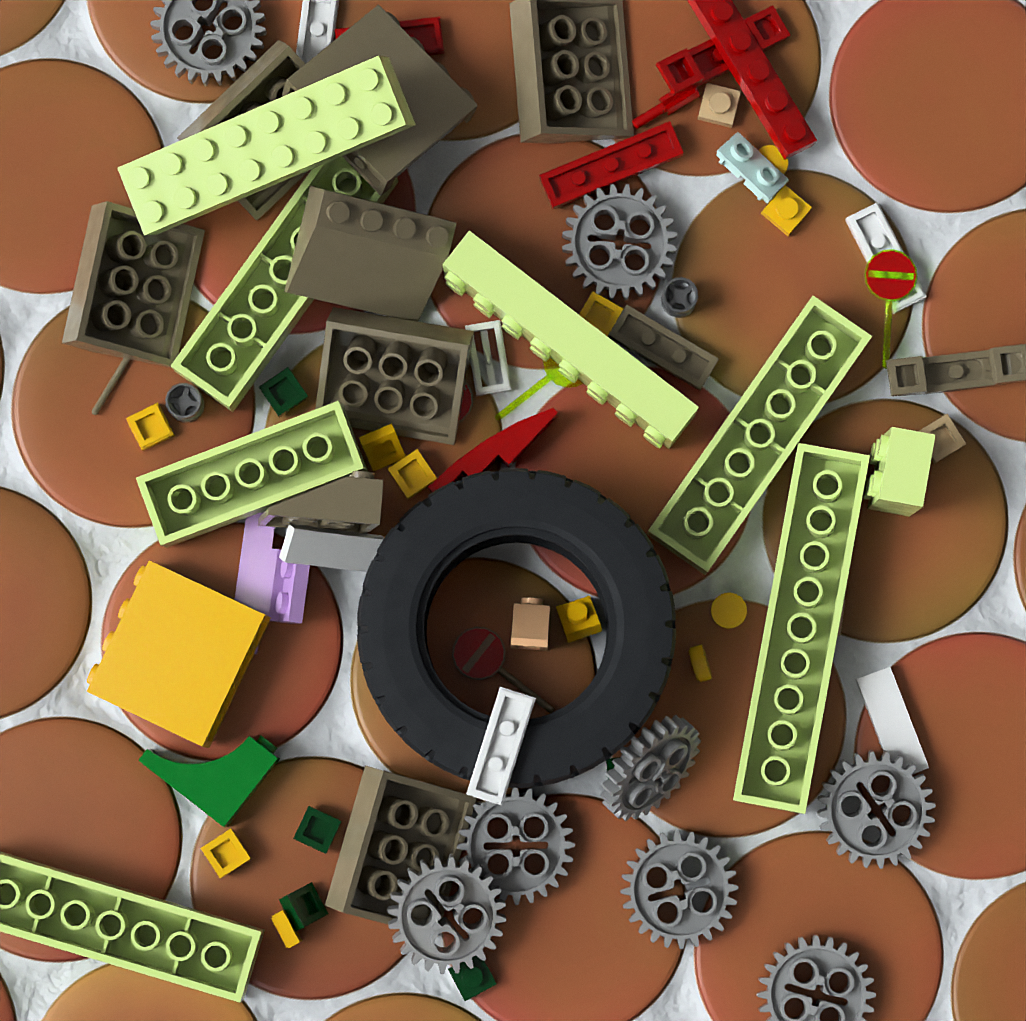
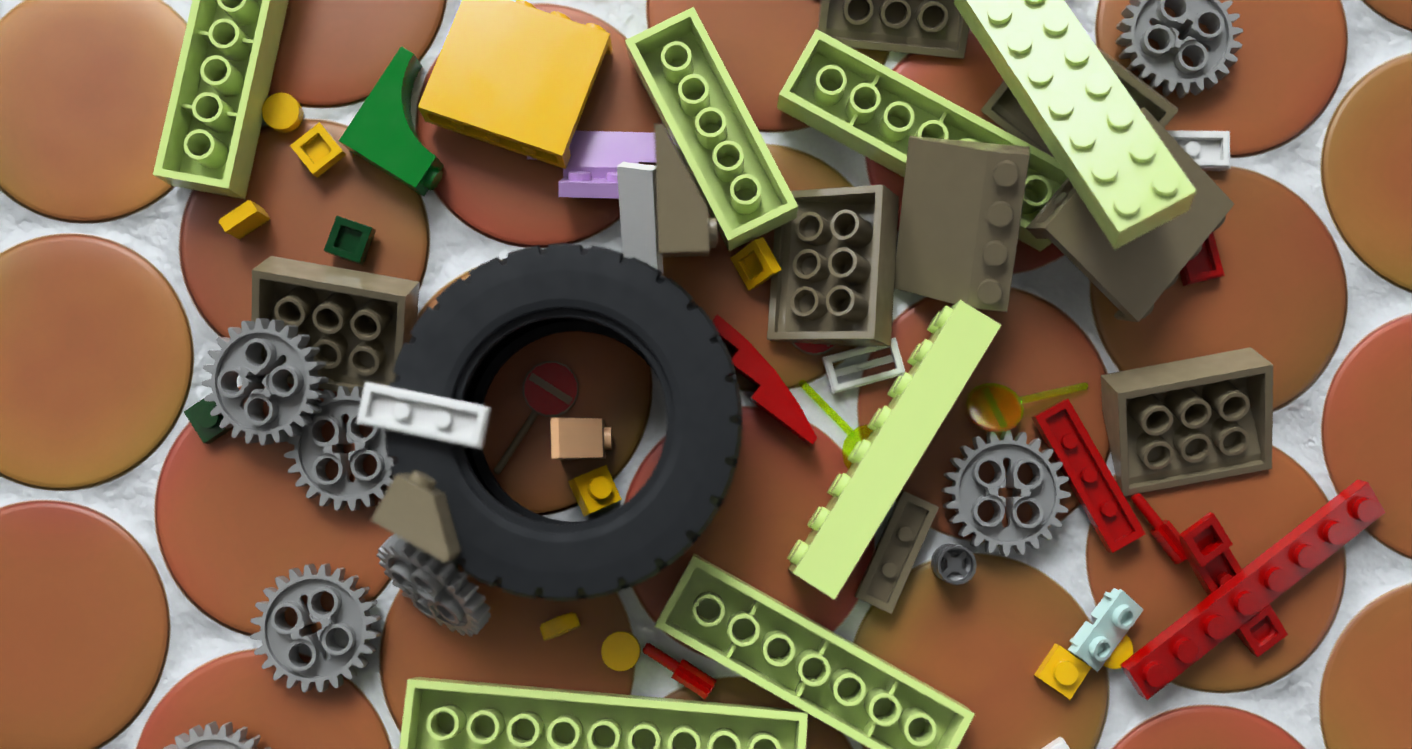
camera: 85 degrees right, 0 degrees up
yellow tile [126,402,175,451] -> none
flat silver wheel [165,383,205,423] -> none
dark green plate [259,367,309,418] -> none
dark green plate [279,882,329,932] -> none
yellow plate [388,449,437,499] -> none
yellow plate [579,291,624,337] -> none
tan plate [697,83,741,128] -> none
none -> yellow tile [262,93,303,133]
none -> dark tan slope [371,470,461,563]
none -> red axle [642,643,717,700]
none -> clear neon green piece [965,382,1089,432]

